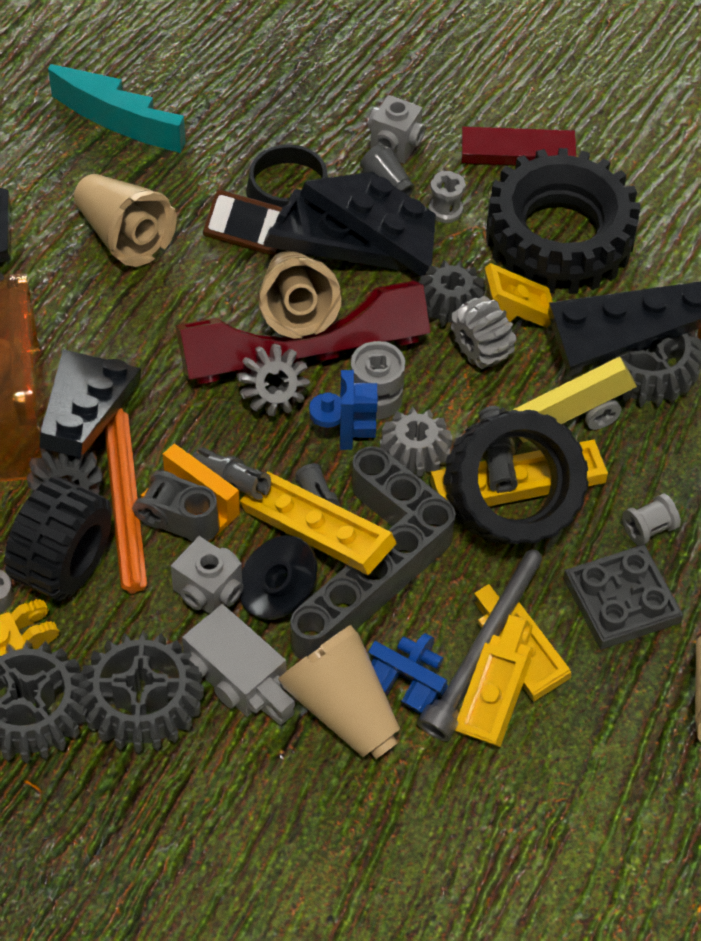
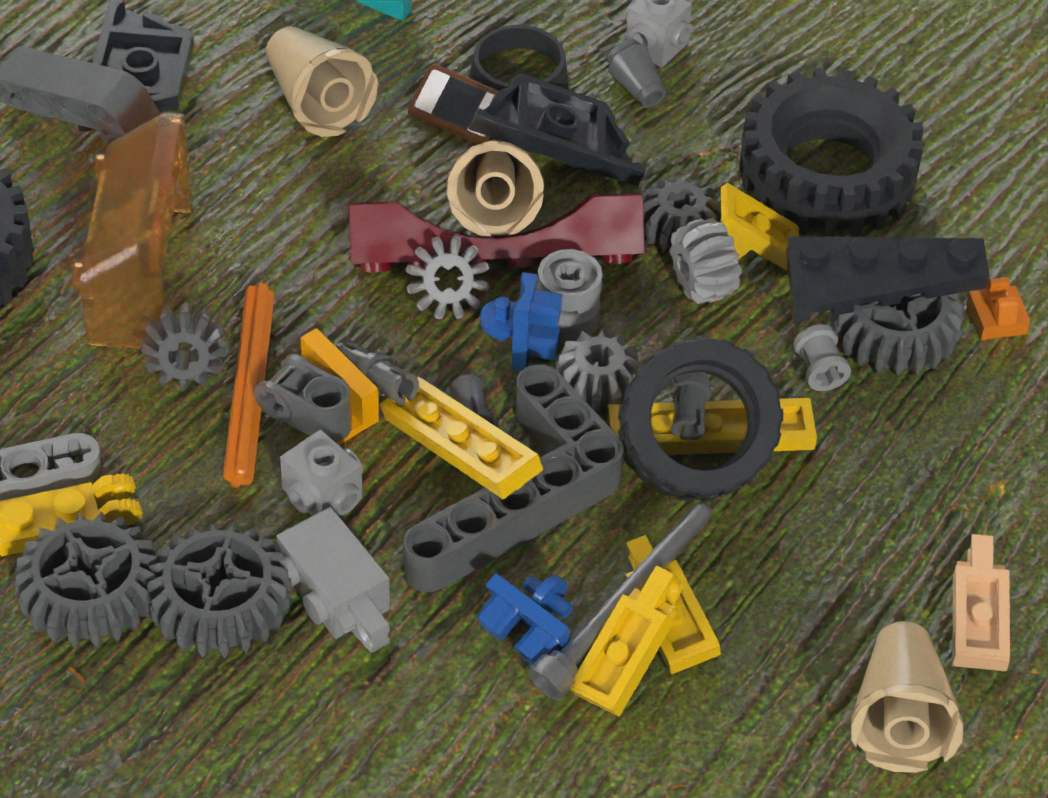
camera: 10 degrees right, 5 degrees down
black tyre [4,476,112,601] -> none
black wing [39,349,141,458] -> none
black dish [240,535,317,620] -> none
tan cone [278,625,400,759] -> none
black wing [300,172,436,276] -> none
light grey bush [429,171,466,223] -> none
dark red tile [461,126,576,165] -> none
light yellow tile [513,357,637,443] -> none
dark grey tile [563,544,683,650] -> none
light grey bush [622,493,681,546] -> none

